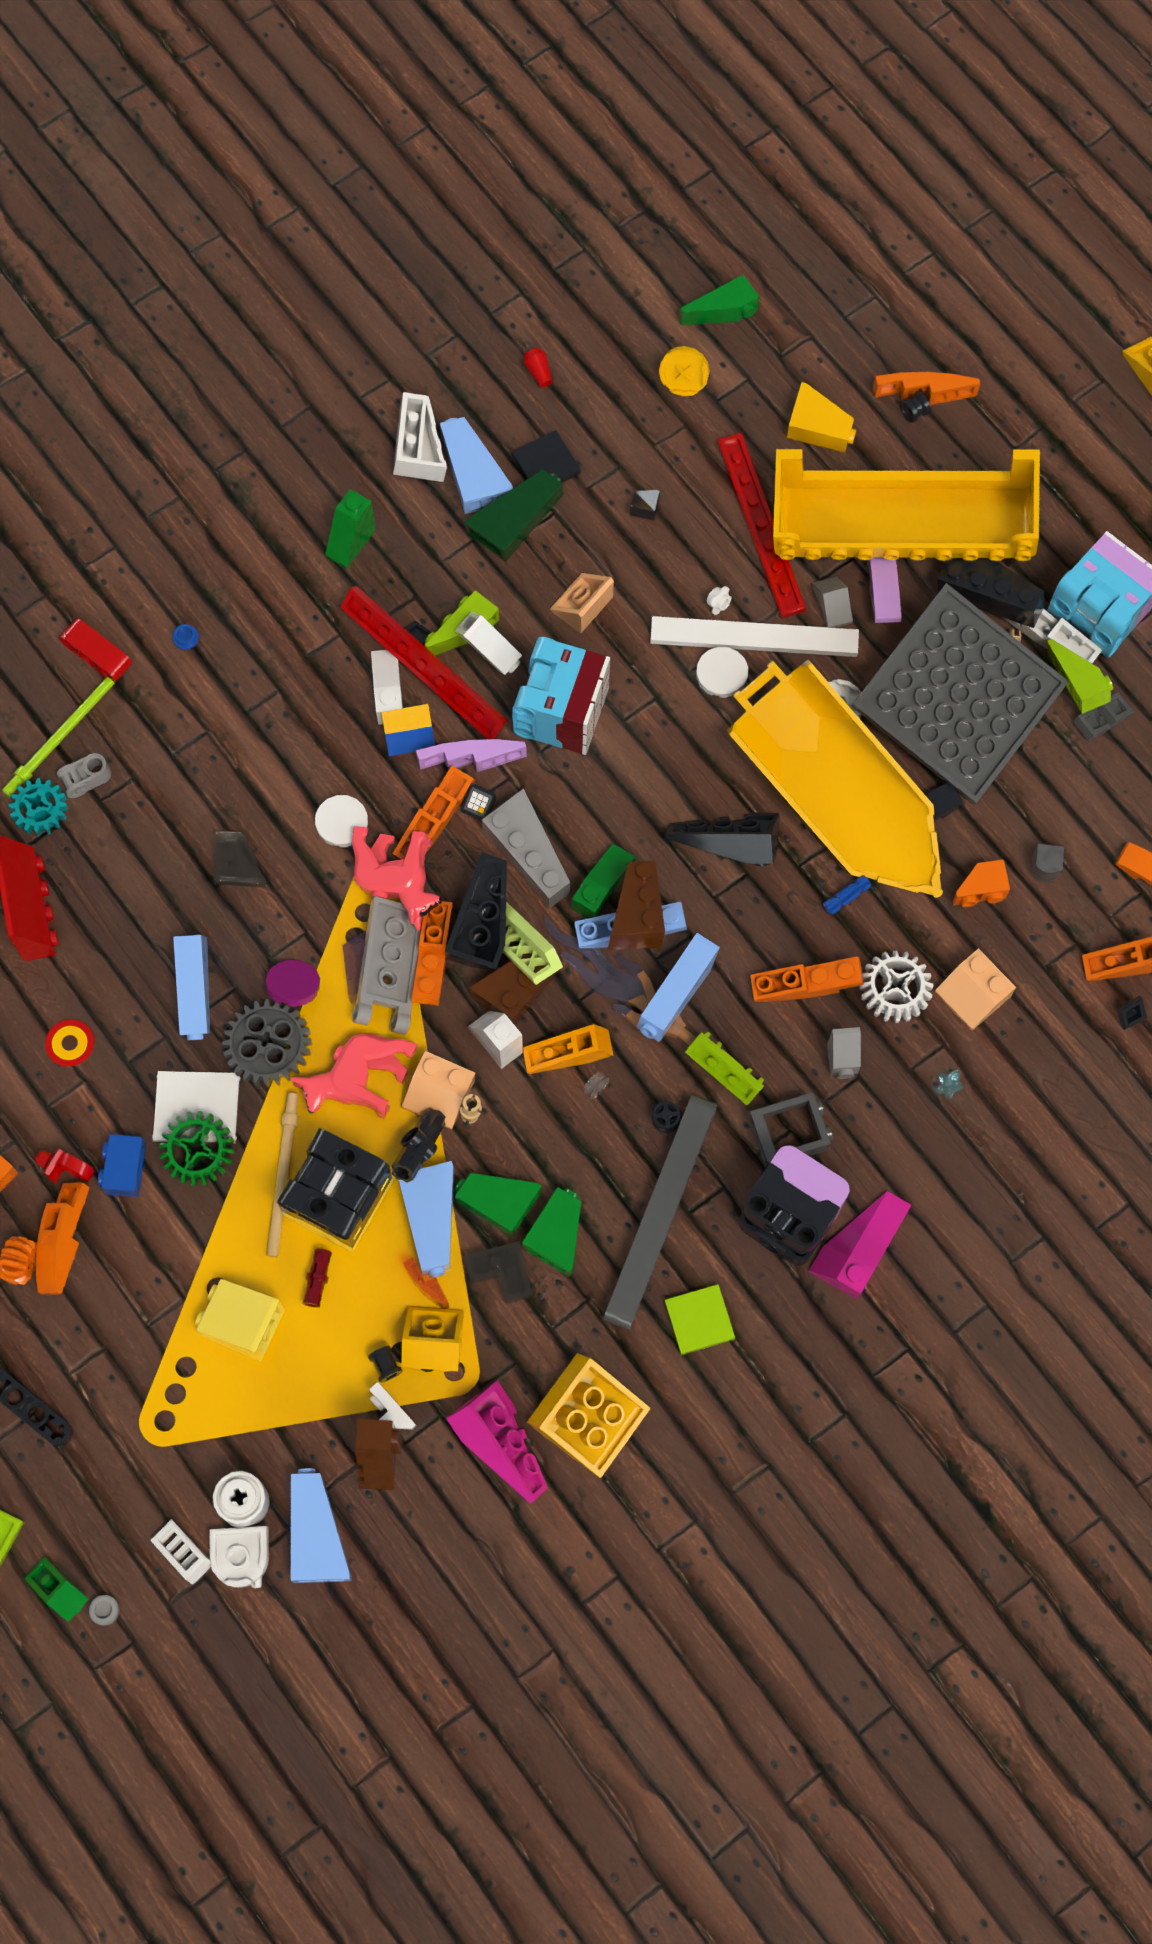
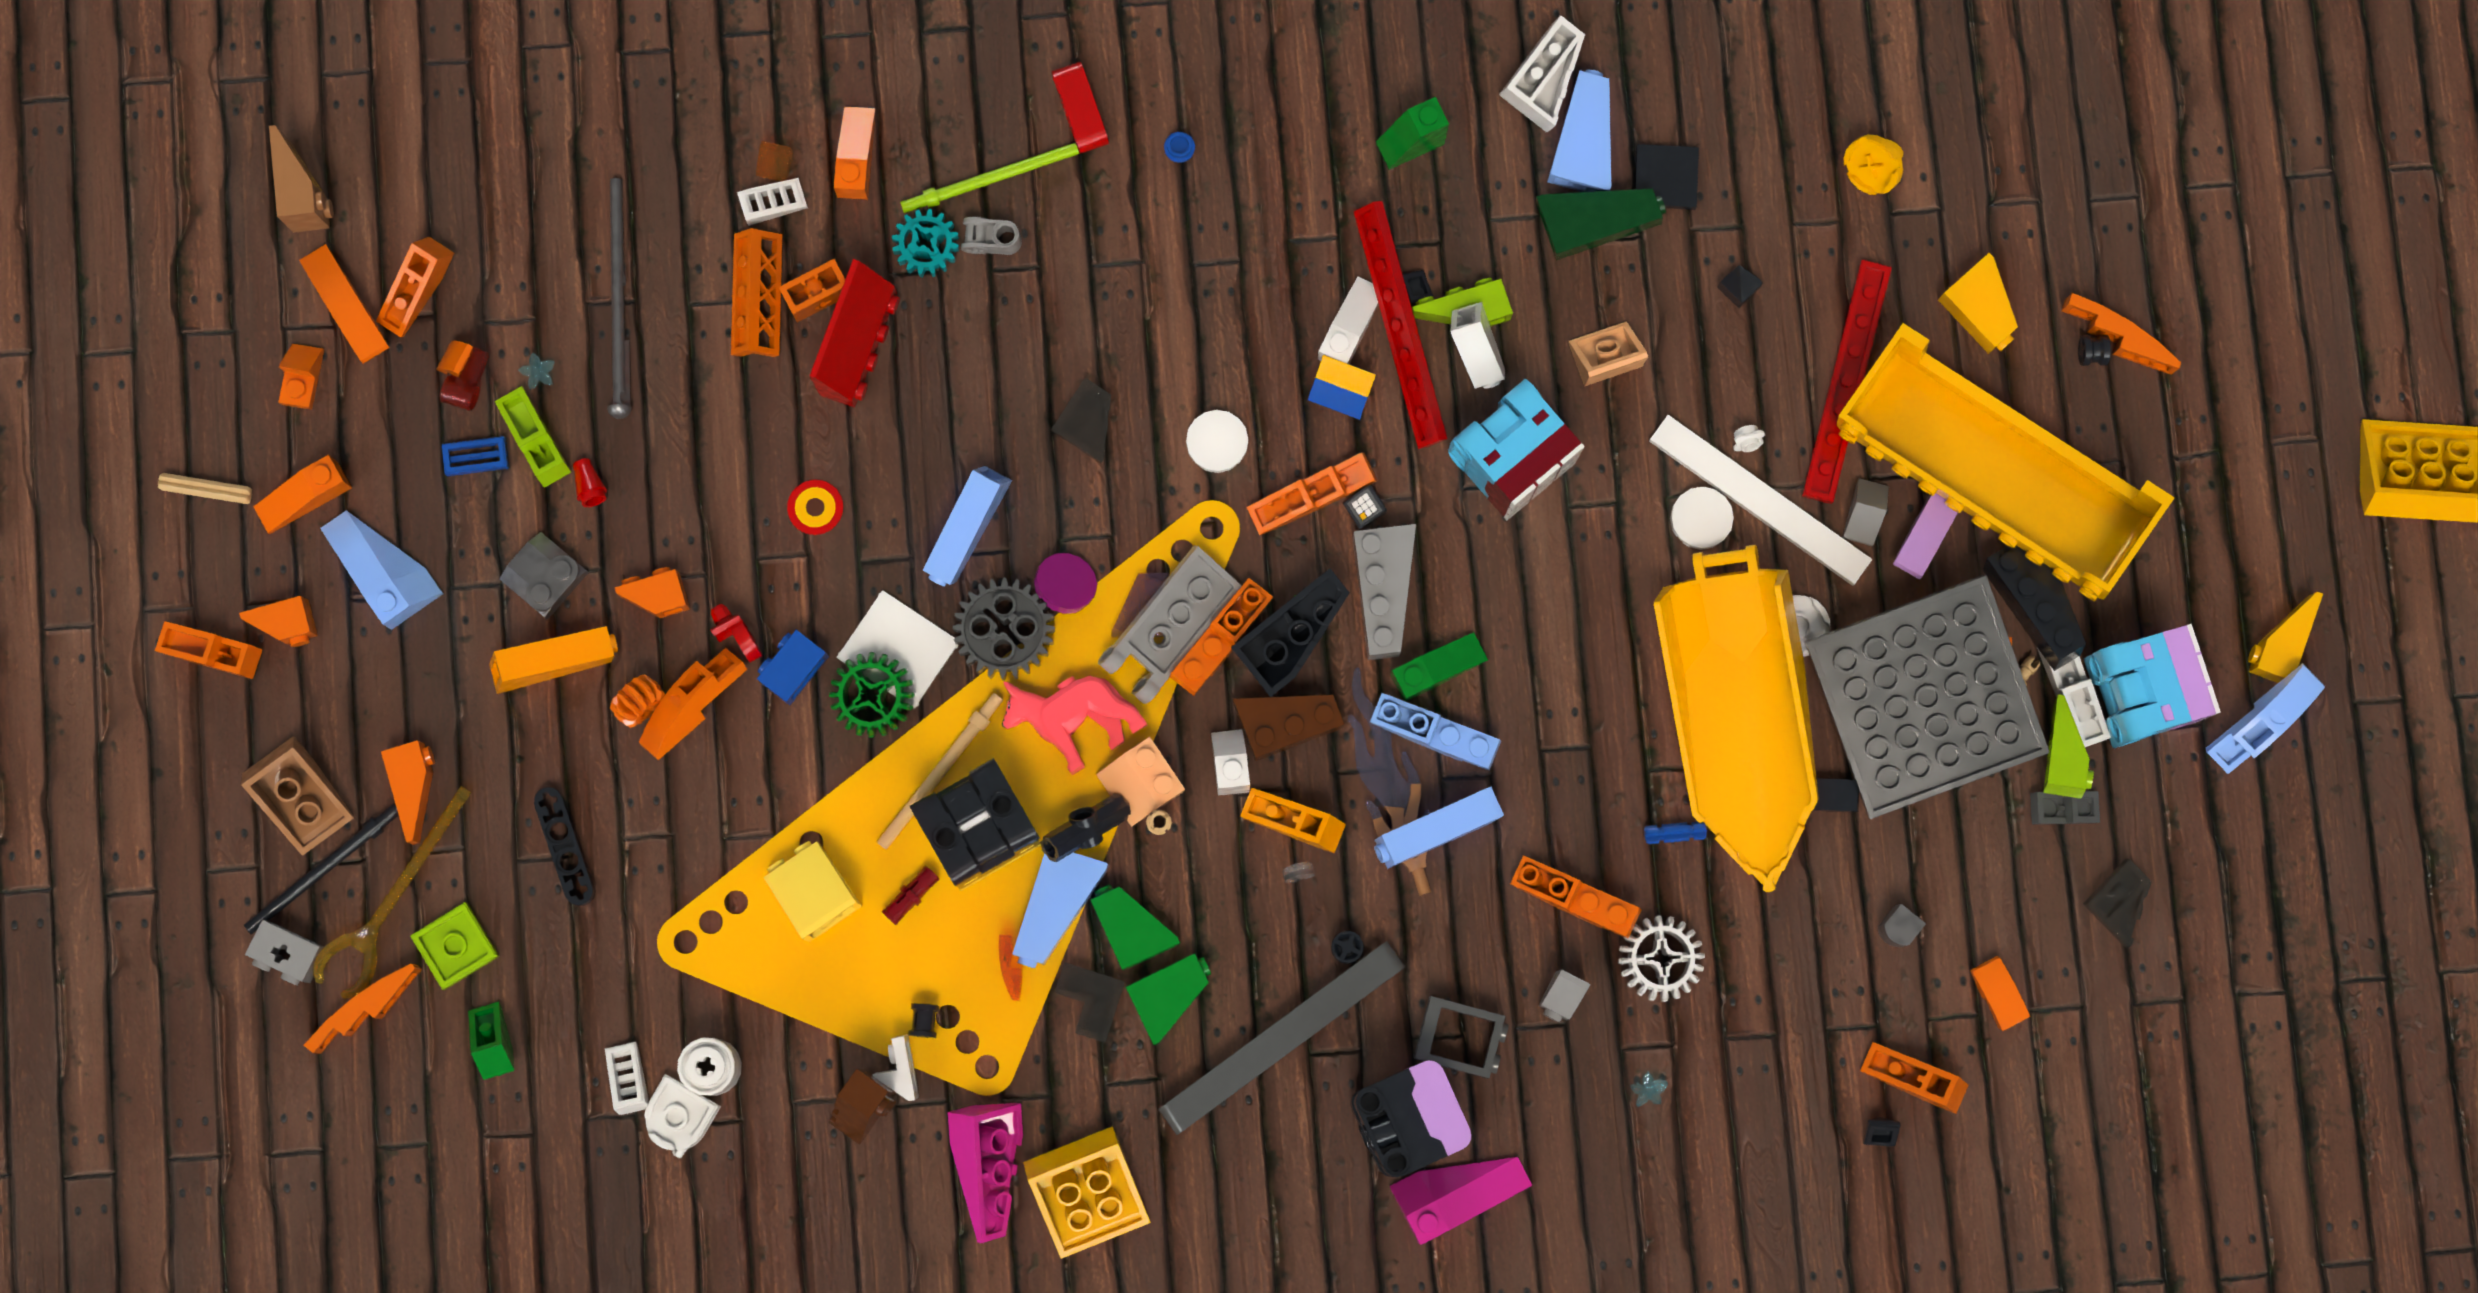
camera: 30 degrees right, 10 degrees up
light grey tile [89,1595,120,1626] -> none
light blue slope [291,1468,352,1583] -> none
coral animal [352,826,442,931] -> none
yellow slope [401,1306,464,1372] -> none
lavender slope [416,739,527,772] -> none
yellowish green fence [503,902,563,985] -> none
red cone [523,348,553,388] -> none
reddish brown wedge [607,861,665,950] -> none
lime tile [664,1284,735,1355] -> none
black wedge [666,813,780,866] -> none
green slope [679,275,759,325] -> none
lime plate [685,1032,764,1105] -> none
light nougat slope [935,948,1016,1031] -> none
orange slope [953,859,1010,907] -> none

